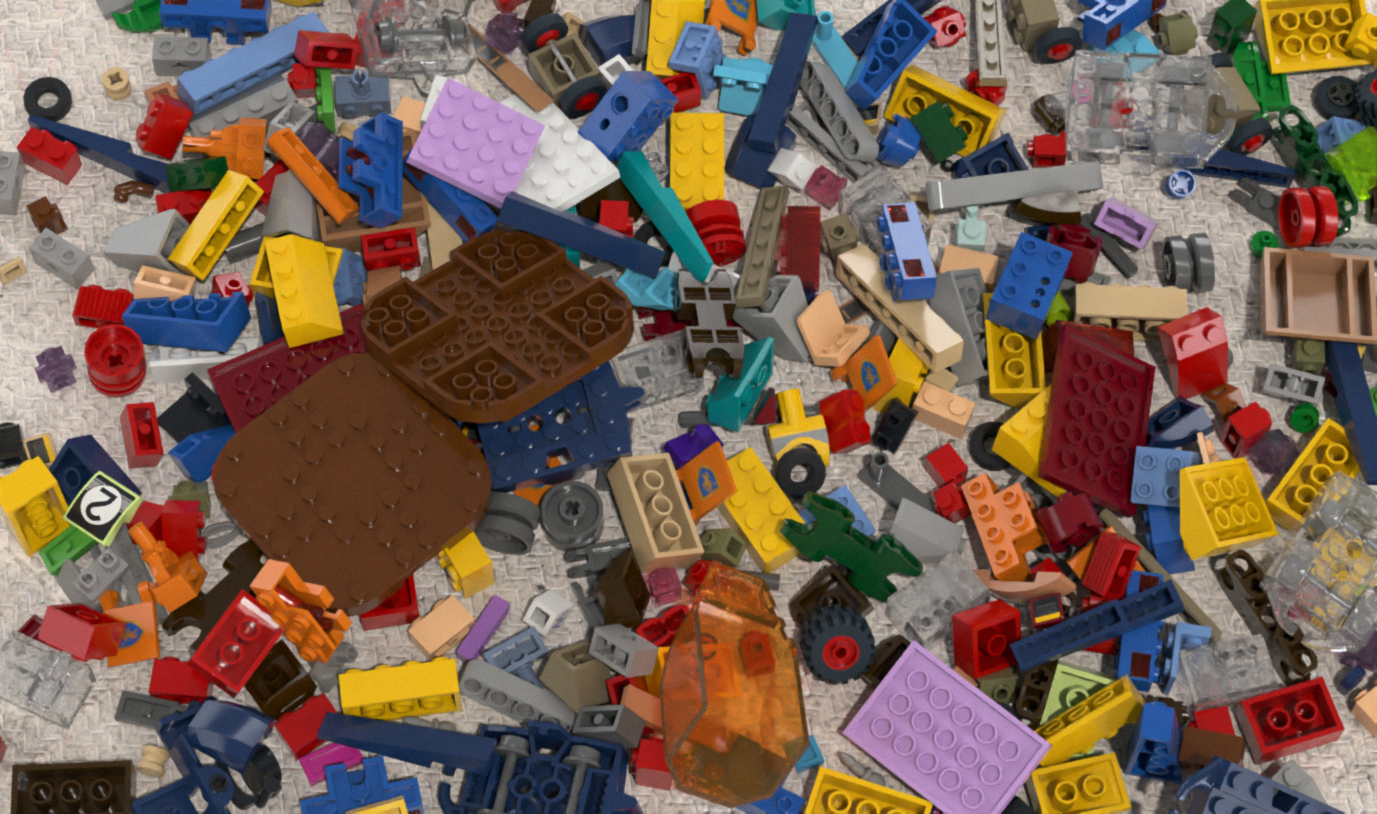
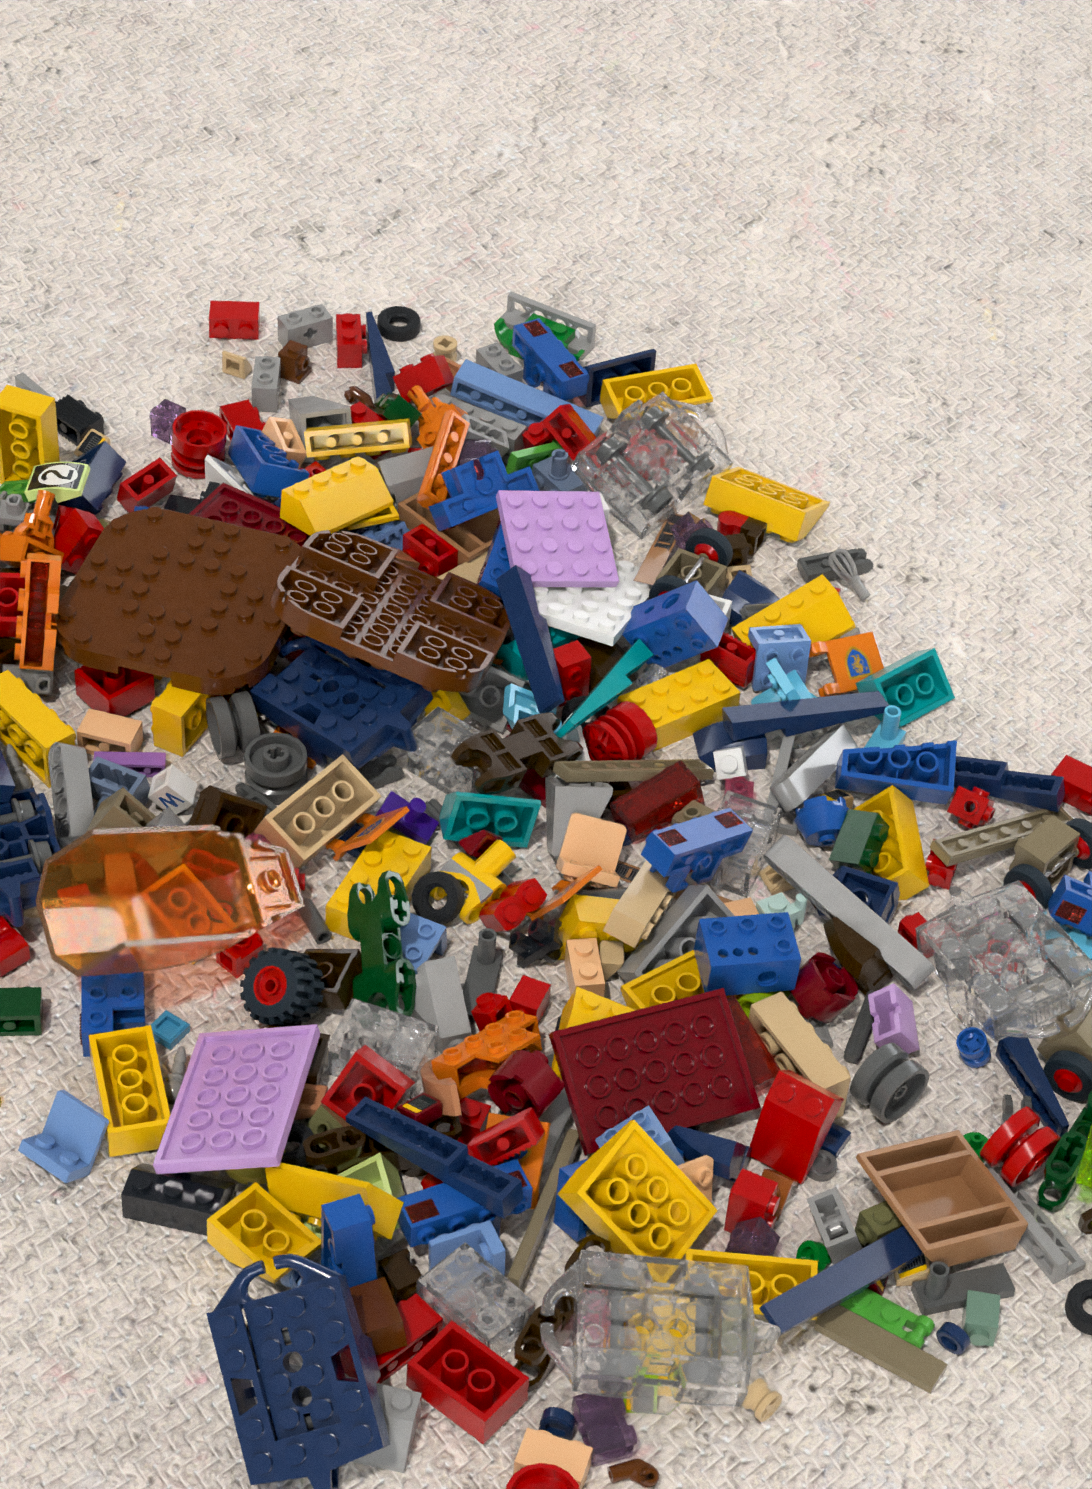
camera: 55 degrees right, 20 degrees down
olive brick [701,528,748,568] -> none

